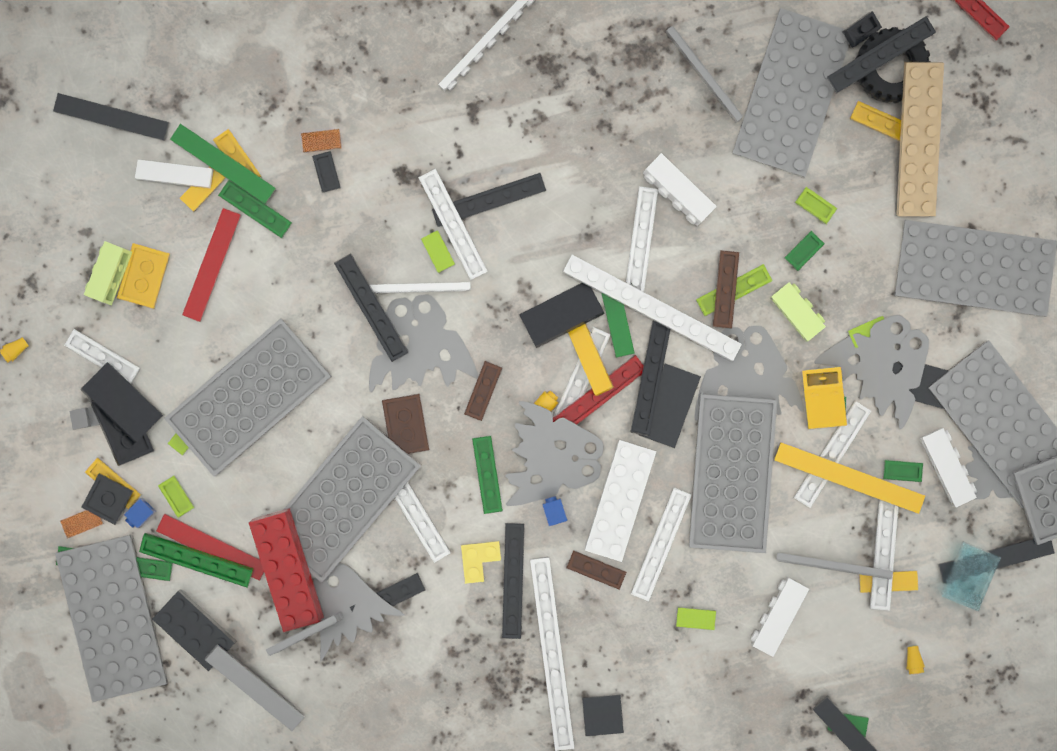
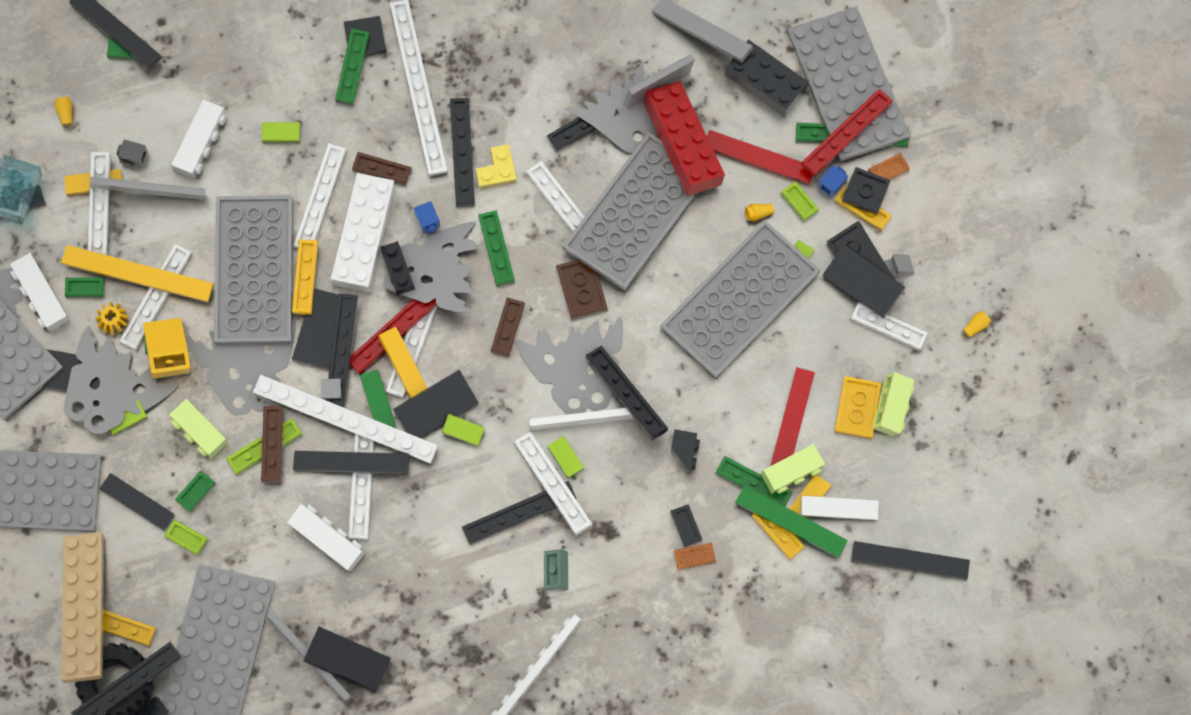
camera: 170 degrees right, 15 degrees down
green tile [139,533,254,588] -> none
yellow brick [533,391,559,412] -> none
none -> yellow gear [95,302,128,335]
none -> black tile [99,473,175,531]
none -> dark grey brick [117,139,148,169]
none -> yellow tile [292,239,318,315]
none -> black tile [293,451,410,474]
none -> black tile [303,626,391,693]
none -> light grey tile [321,379,342,399]
none -> green tile [335,28,370,105]
none -> black plate [380,241,415,295]
none -> lime tile [441,414,484,446]
none -> sand green slope [544,549,568,590]
none -> black slope [671,429,700,475]
none -> yellow cone [745,203,774,222]
none -> yellowish green brick [761,444,825,494]
none -> red tile [801,88,893,177]

